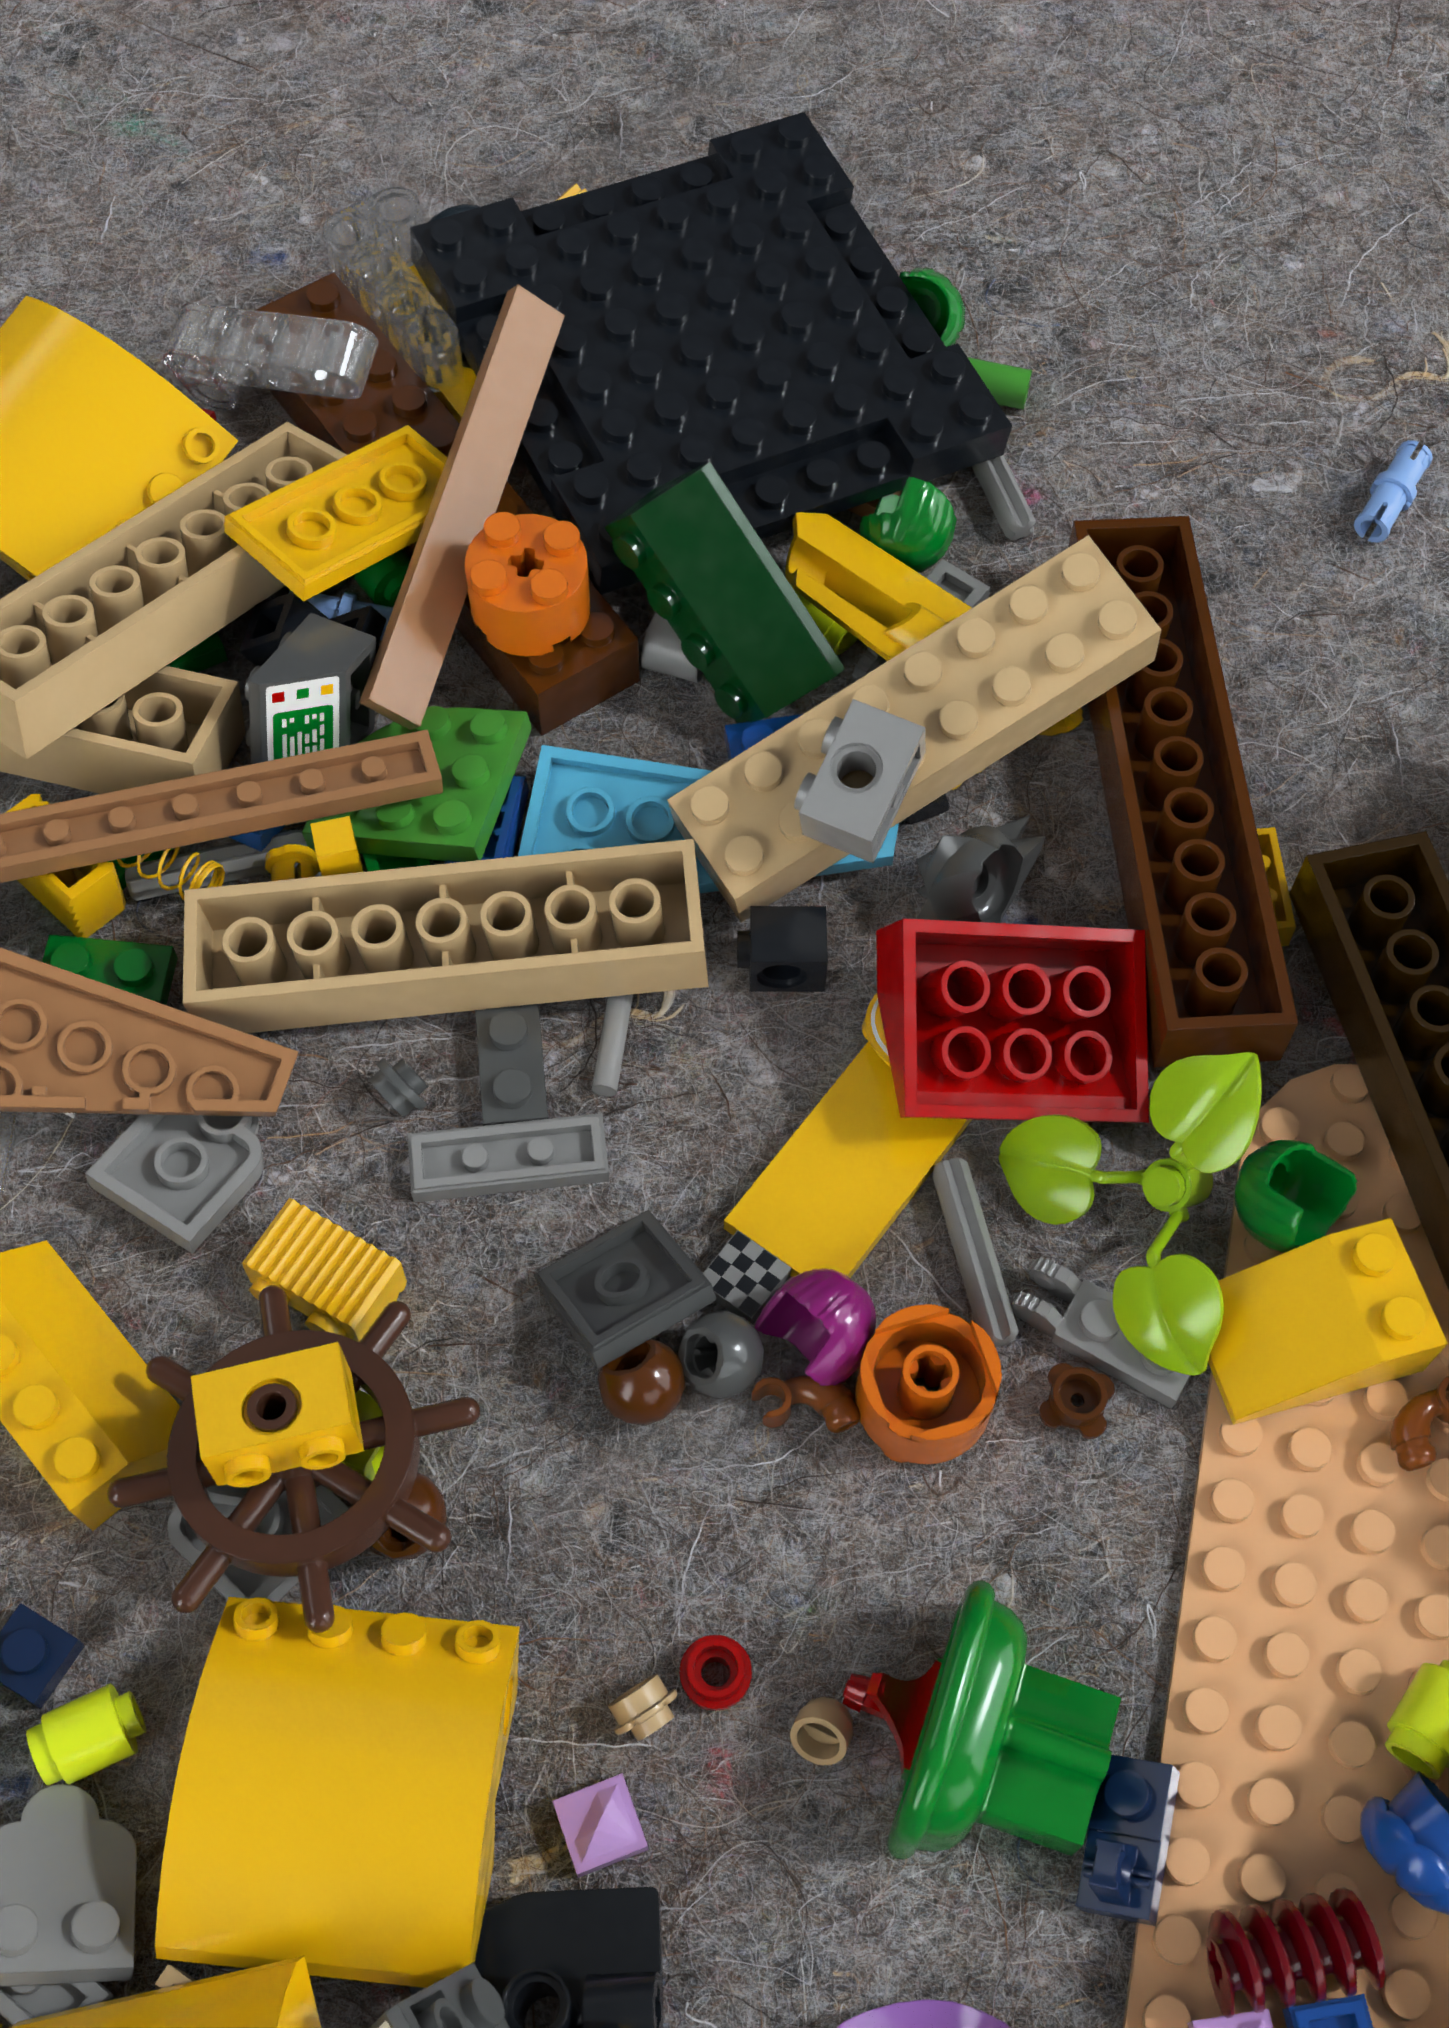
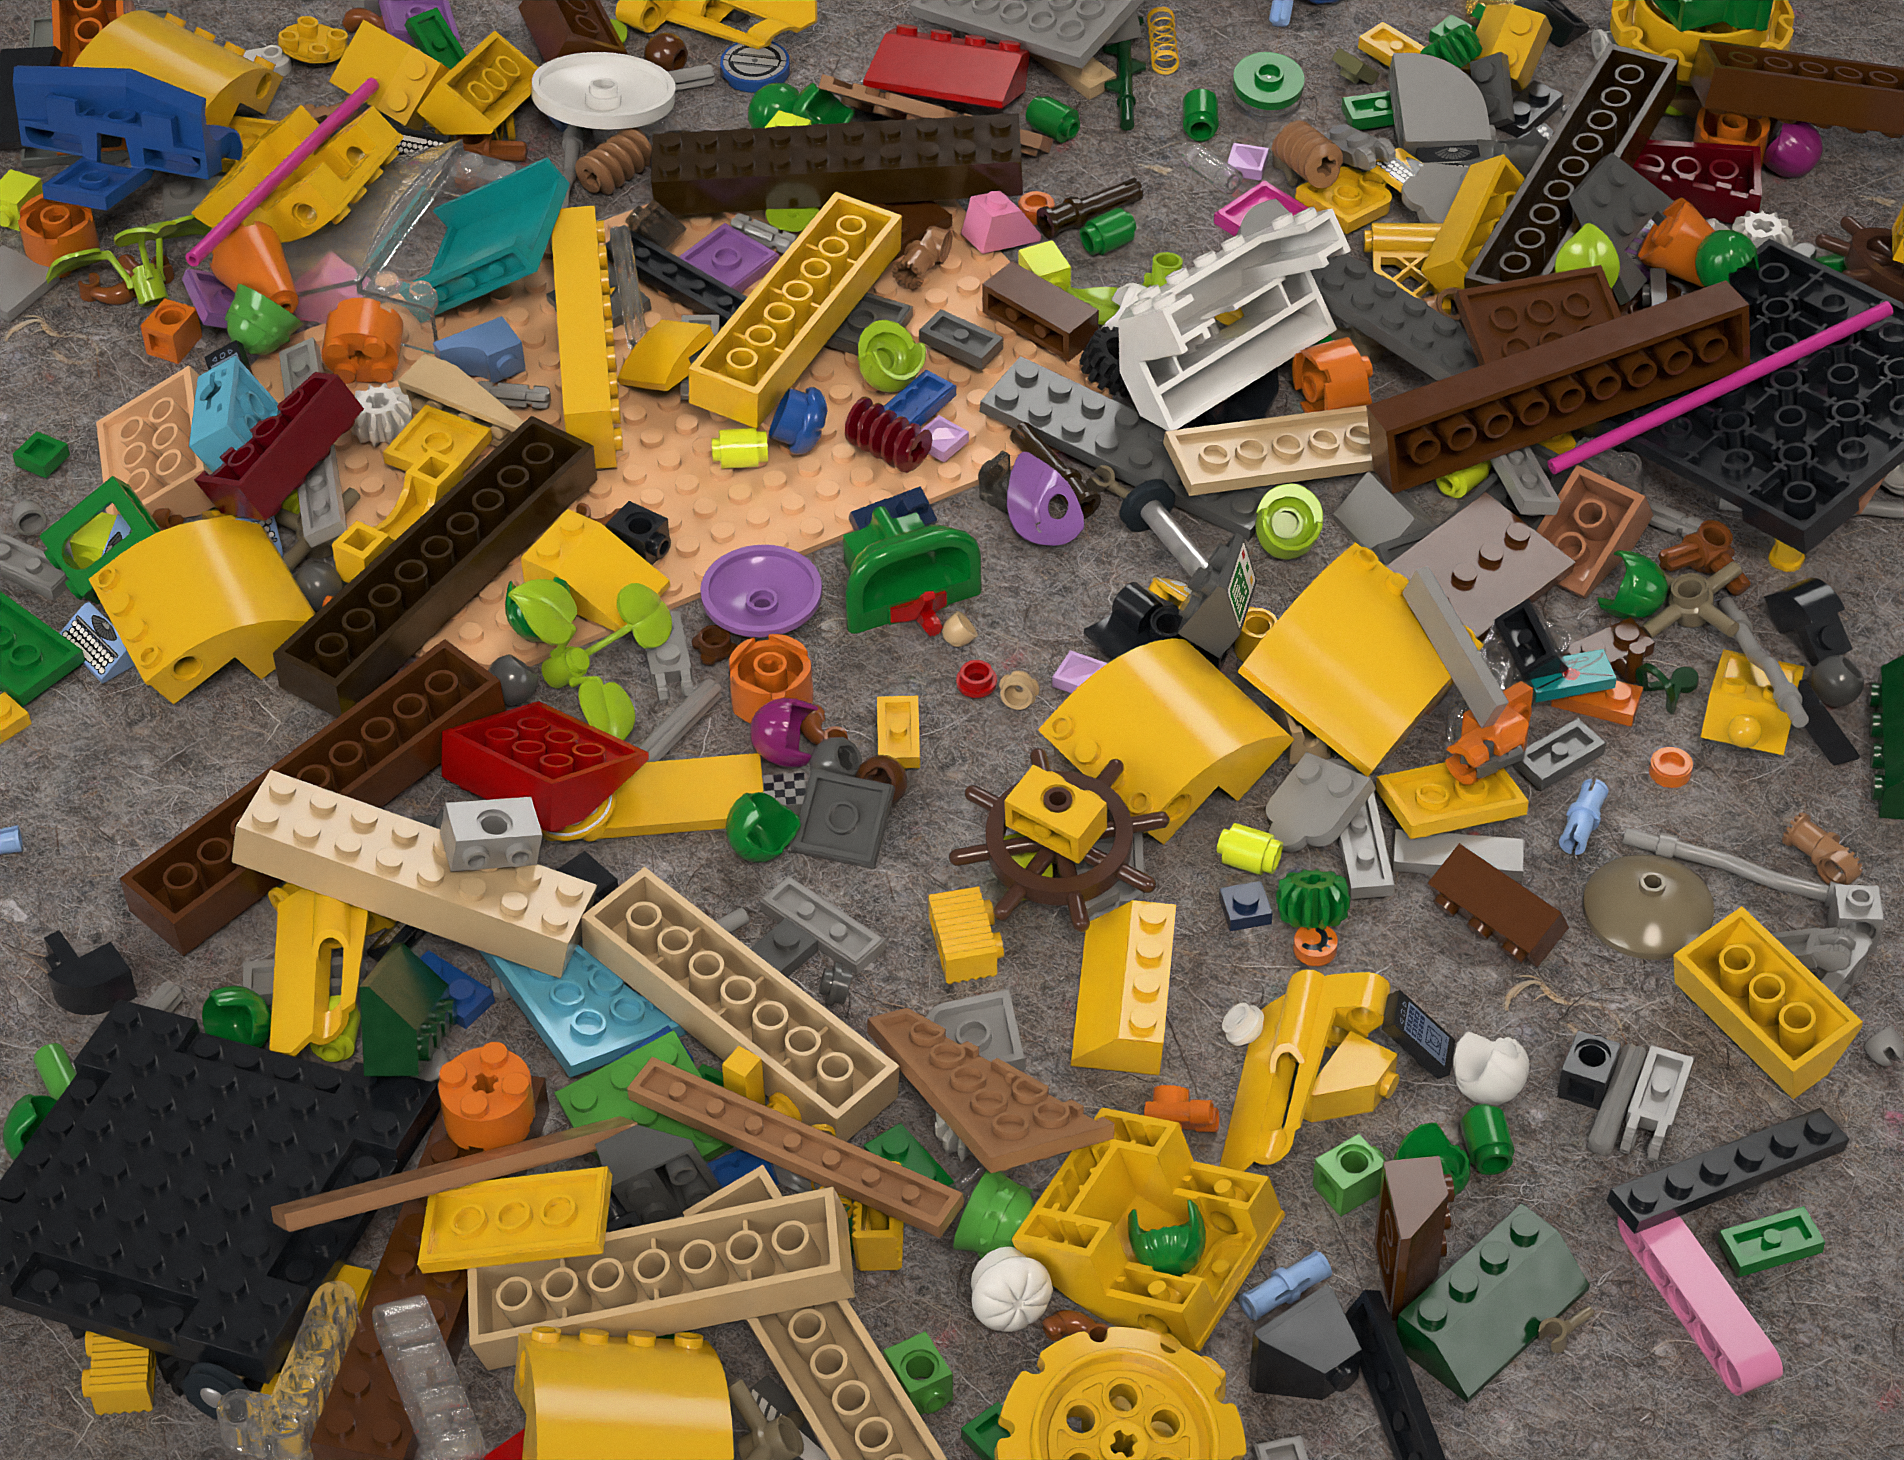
camera: 130 degrees left, 15 degrees down
none -> black brick [43,930,138,1015]
none -> black brick [605,501,671,565]
none -> medium lavender dish [700,545,822,638]
none -> green hair [726,792,801,863]
none -> yellow plate [877,695,920,769]

